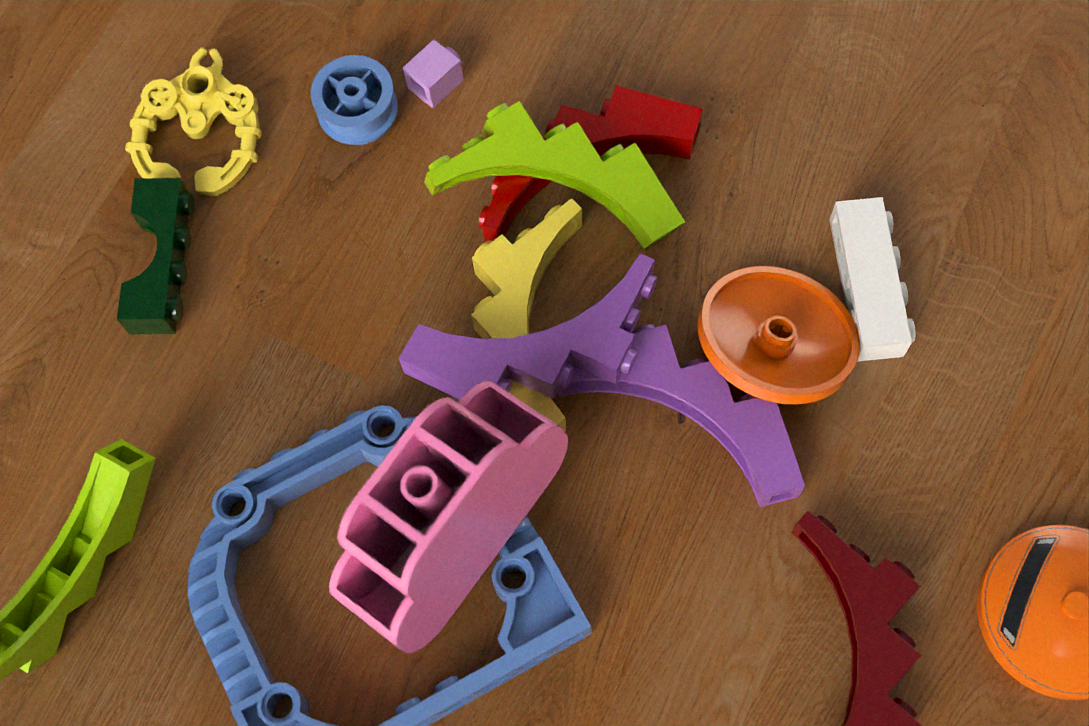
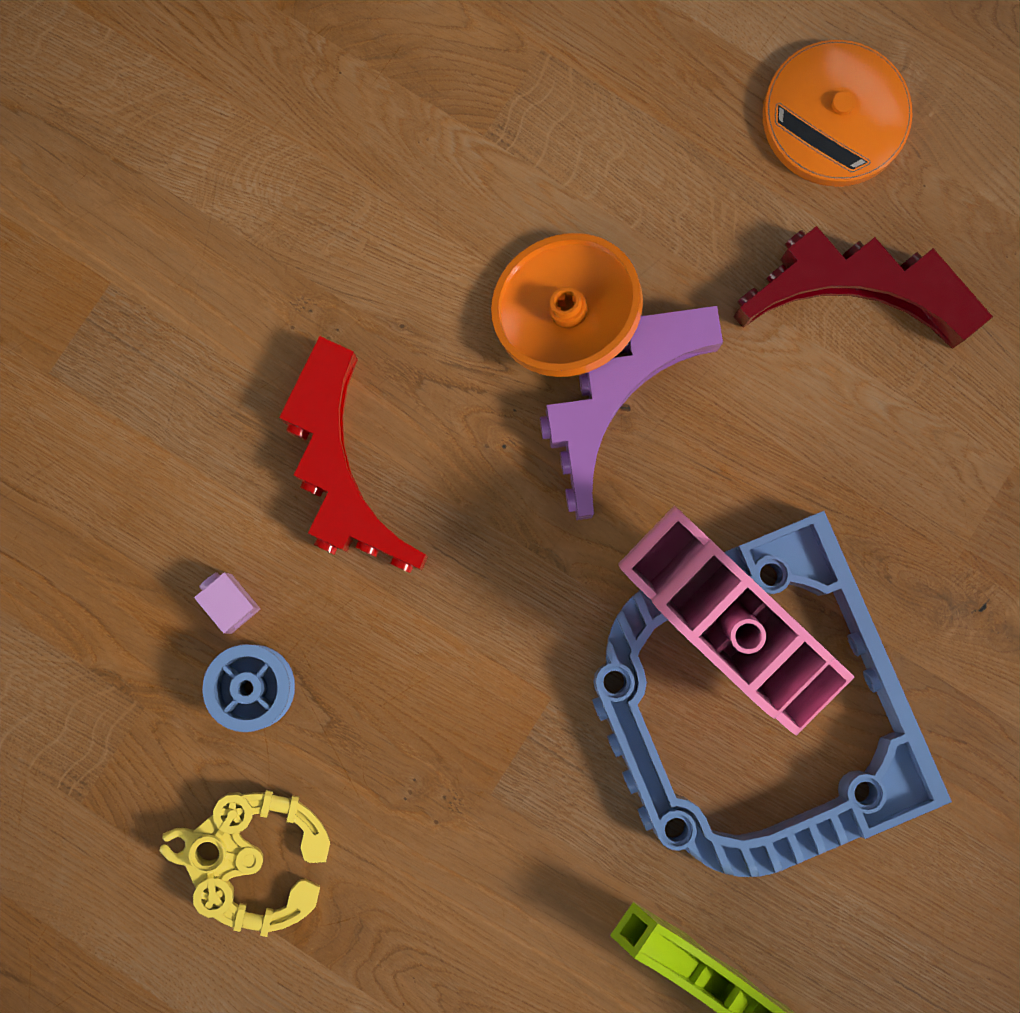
camera: 90 degrees left, 15 degrees up
dark green arch [117,178,194,335] -> none
medium lavender arch [399,253,658,399] -> none
lime arch [424,101,685,249] -> none
light yellow arch [471,198,582,432] -> none
white brick [830,197,916,362] -> none

